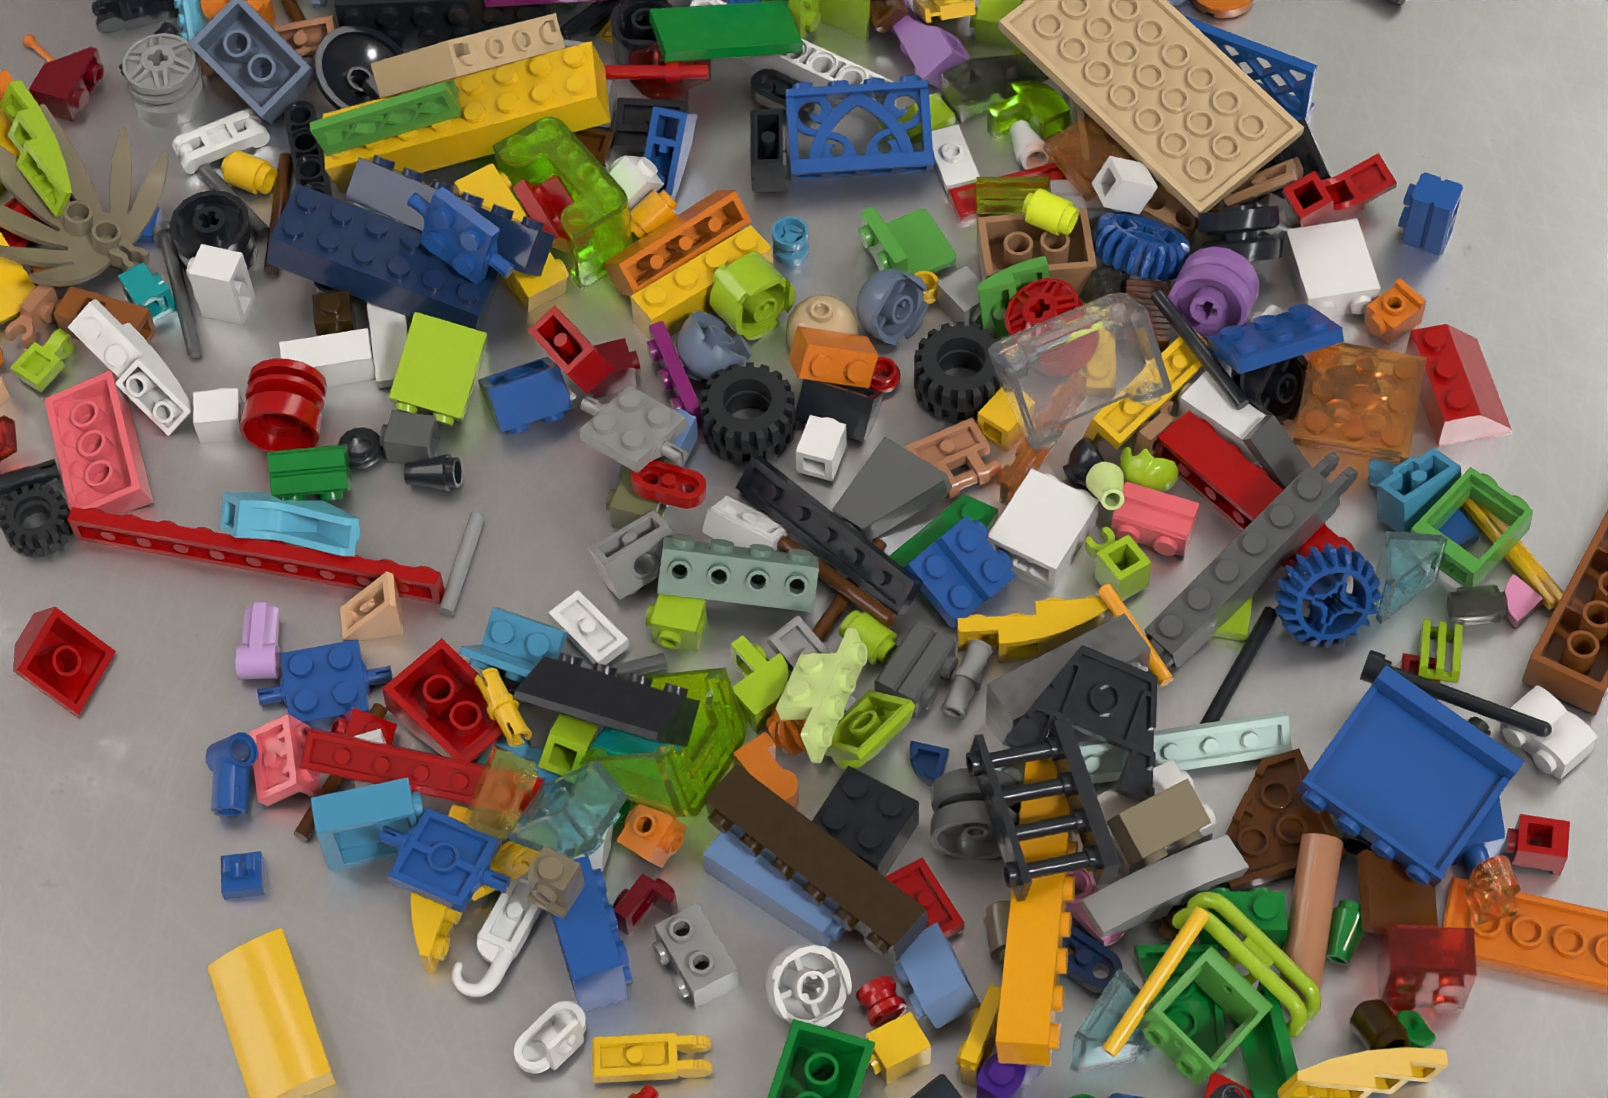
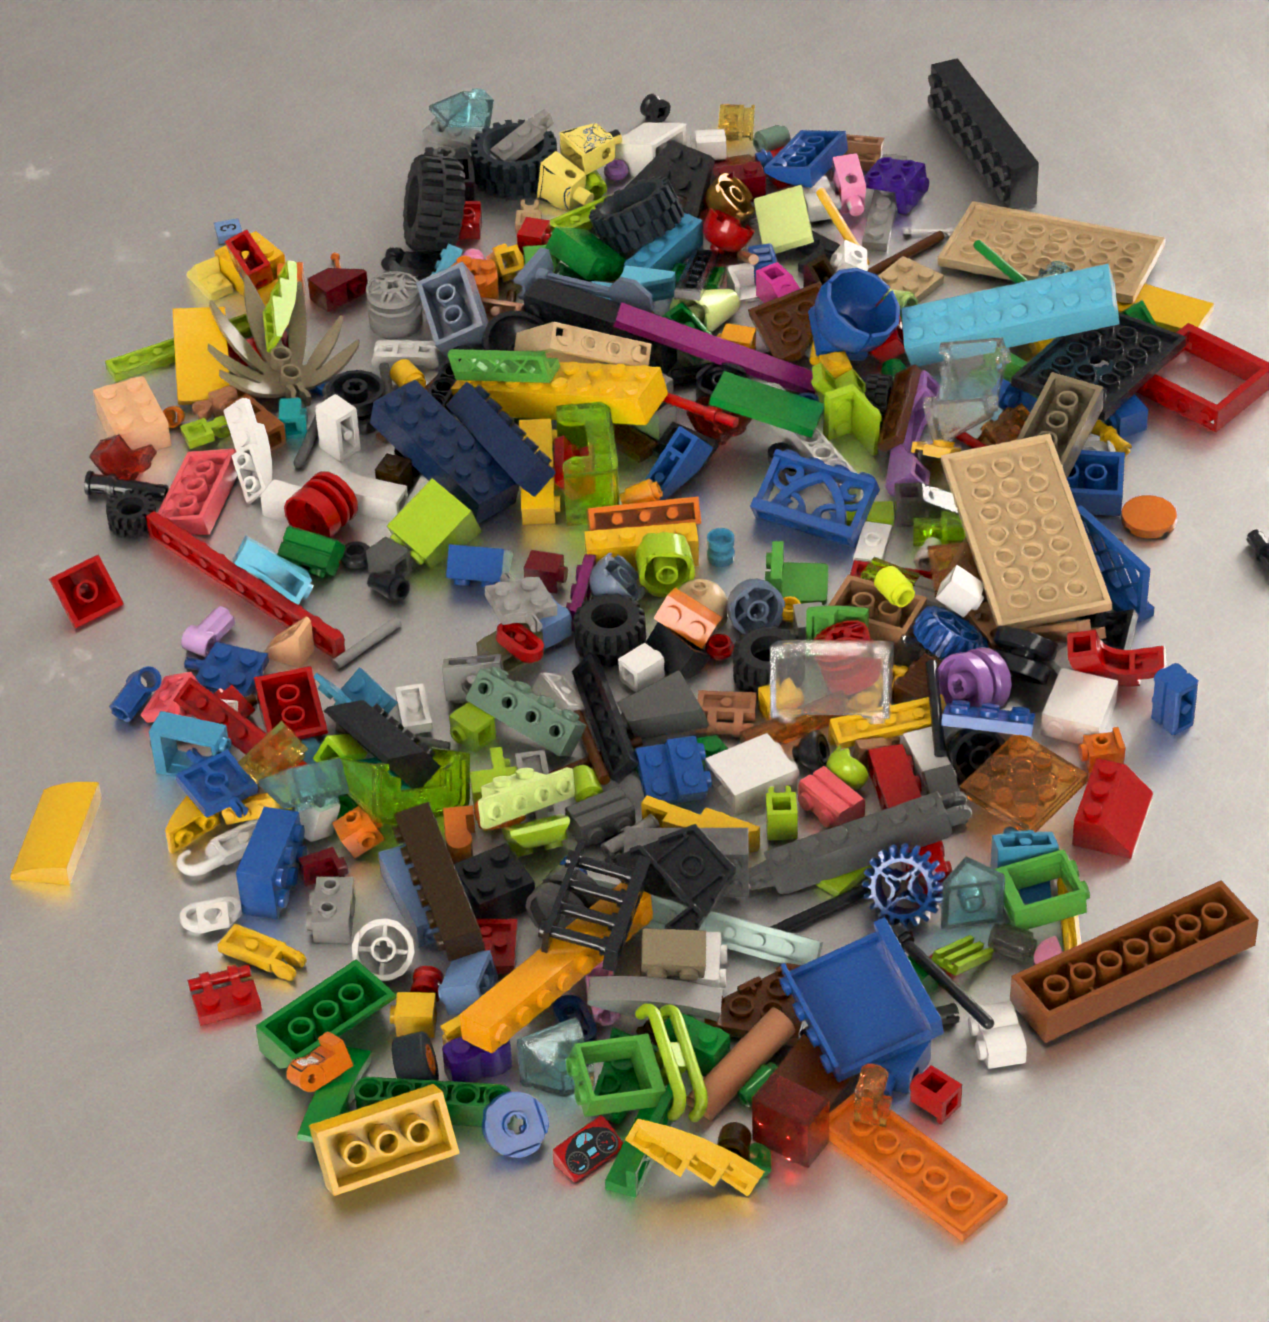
camera: 30 degrees right, 15 degrees down
blue tile [221,851,265,900] -> none
blue plate [407,186,515,285] -> none
yellow pin [474,668,532,747] -> none
red brick [527,305,614,394] -> none
dark tan brick [527,846,585,919] -> none
white brick [598,155,664,213] -> none
black brick [750,108,788,192] -> none
yellowish green cone [1086,462,1124,510] -> none
light orange bar [1098,583,1174,687] -> none
yellow bar [1102,906,1210,1058] -> none

